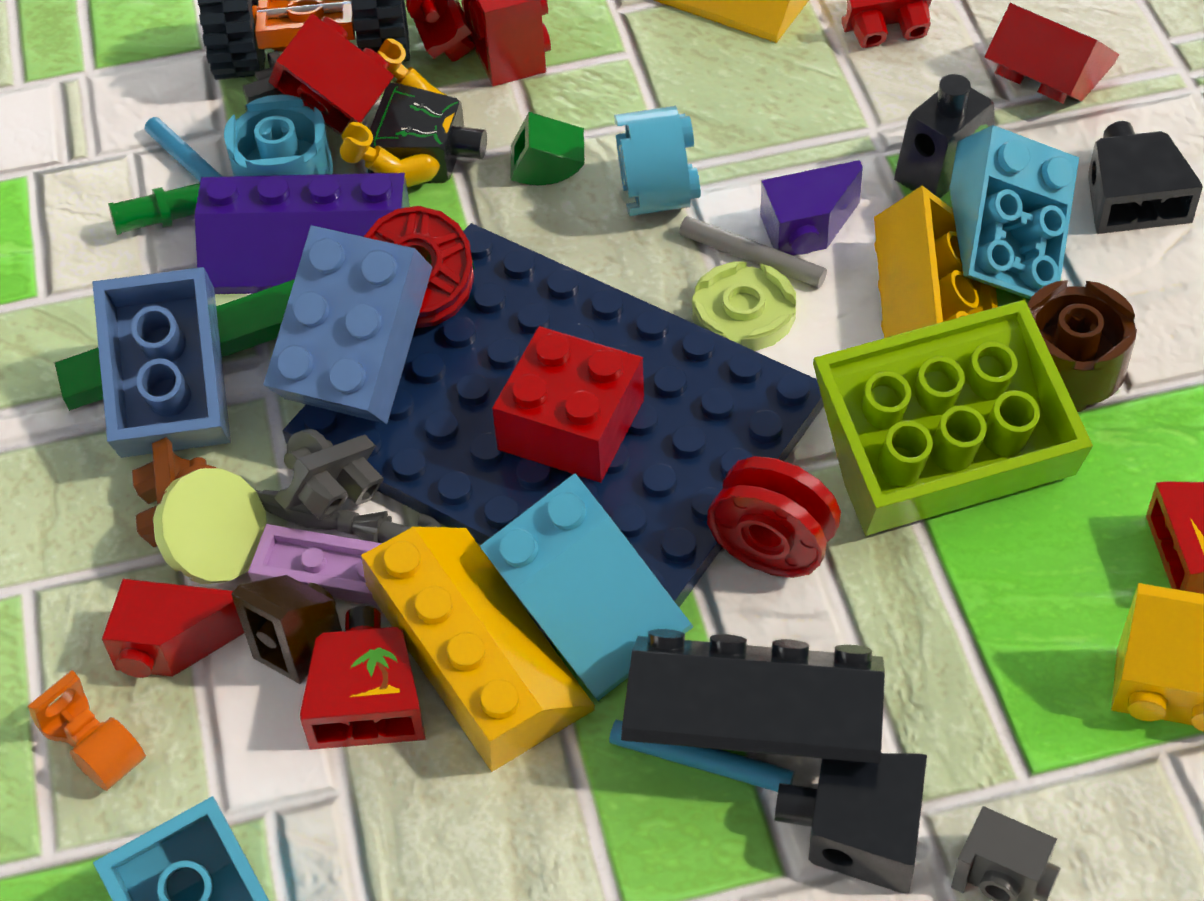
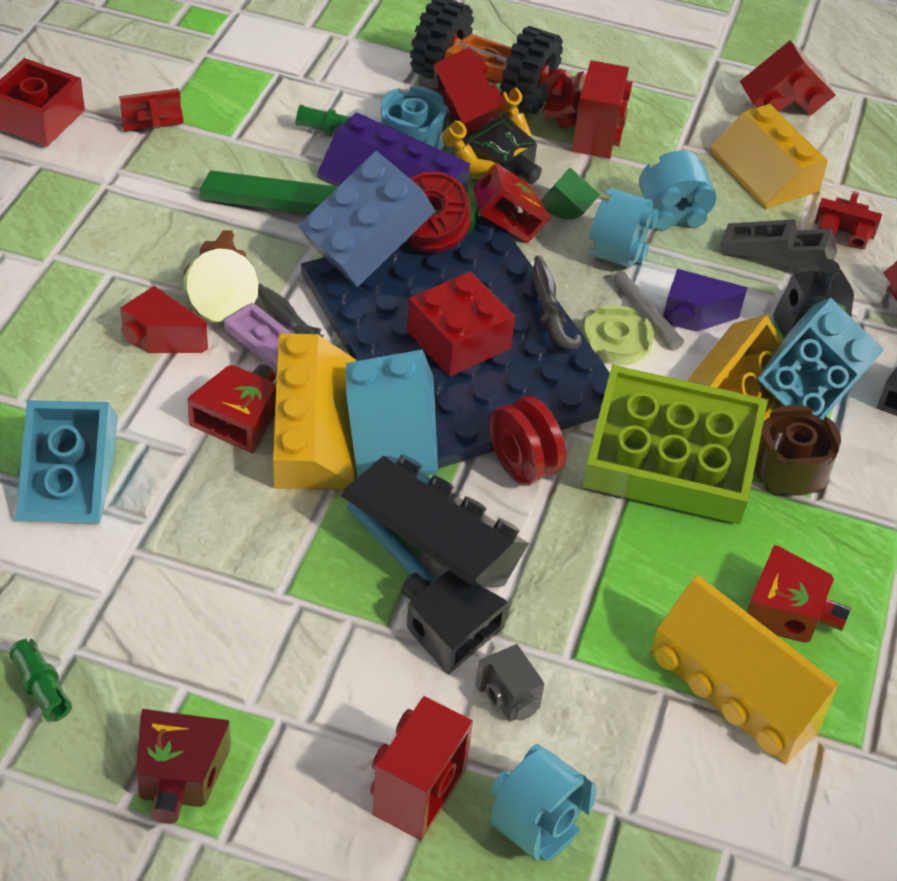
camera: 25 degrees right, 5 degrees down
orange leg [28,670,146,791] -> none
medium blue brick [92,267,231,458] -> none
dark azure bar [144,117,223,182] -> none
dark brown slope [231,575,342,684] -> none
dark grey hips [274,429,384,521] -> none
none -> red torso [473,164,551,243]
none -> dark grey piece [533,255,582,350]
none -> medium azure brick [639,151,716,230]
none -> dark grey slope [720,219,837,273]

